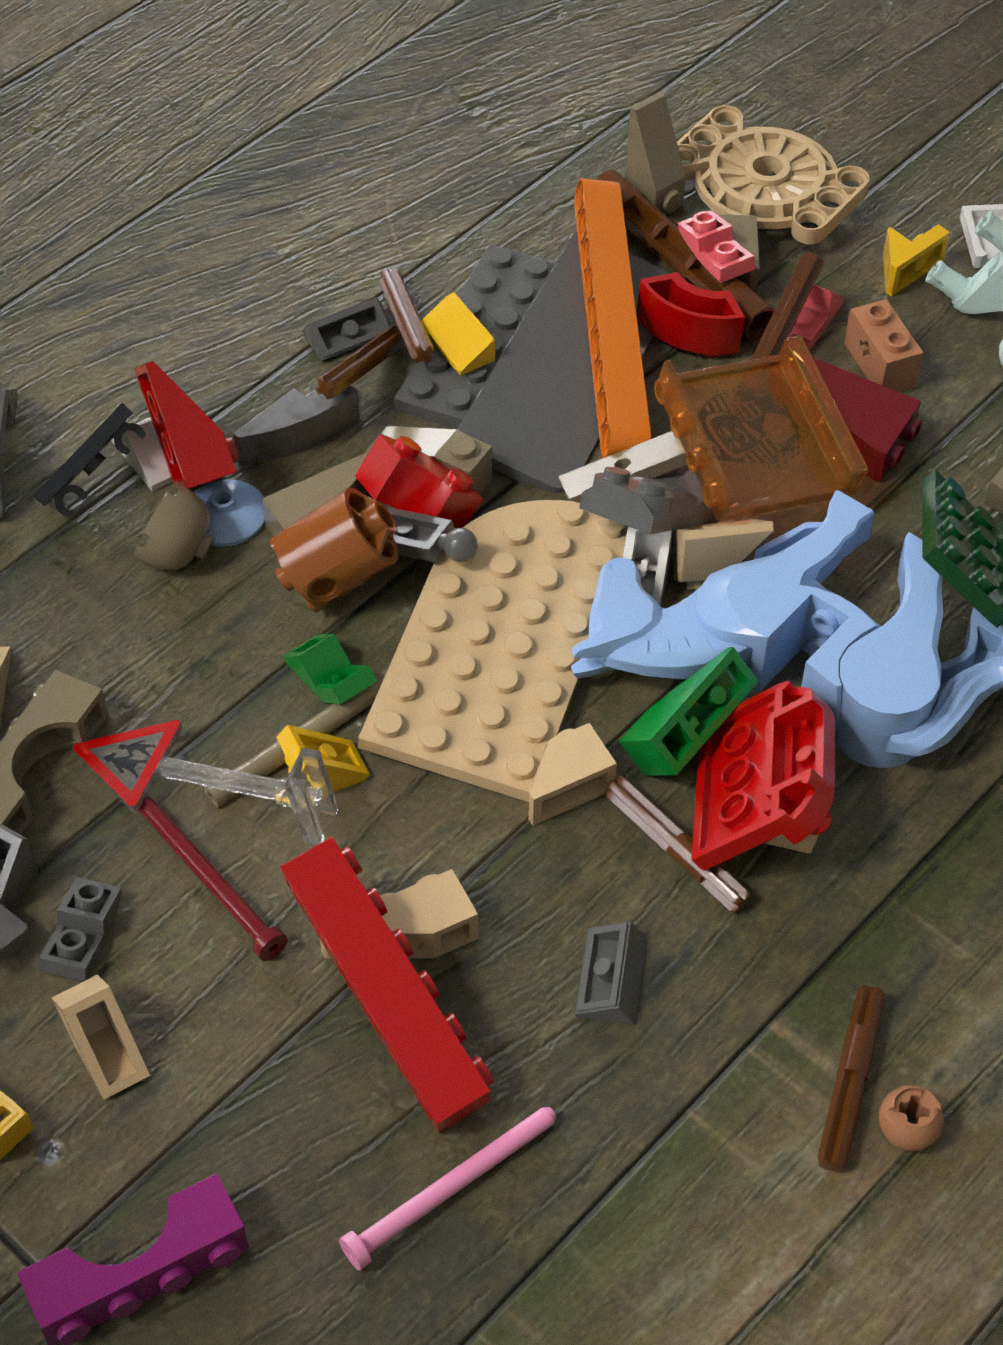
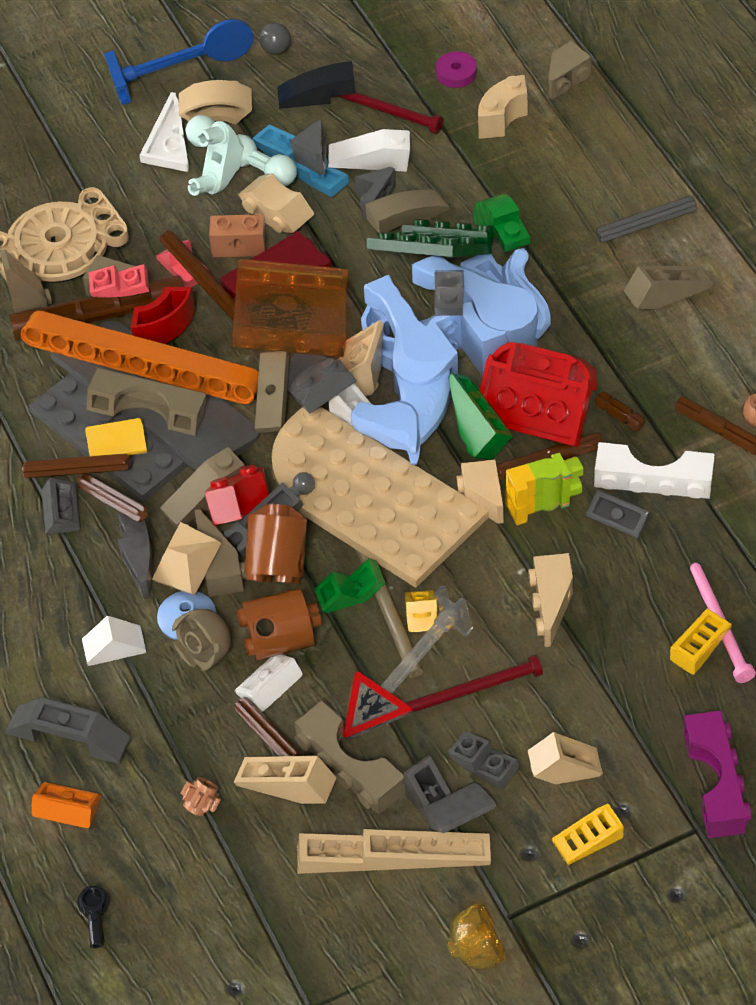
camera: 65 degrees left, 0 degrees up
black plate [33,403,146,516] -> none
red slope [133,361,239,489] -> none
red brick [280,836,494,1134] -> none
yellow slope [883,224,950,297] -> none
none -> dark tan arch [86,368,206,436]
none -> tan slope [152,522,221,596]
none -> reddish brown axle [234,697,300,756]
none -> white slope [235,654,302,712]
none -> dark orange cylinder [236,588,322,661]
none -> tan brick [238,173,315,233]
none -> dark grey slope [434,270,464,316]
none -> hips [505,453,583,526]
none -> white arch [594,442,714,499]
none -> reddish brown axle [595,391,645,431]
none -> yellow slope [670,608,732,675]

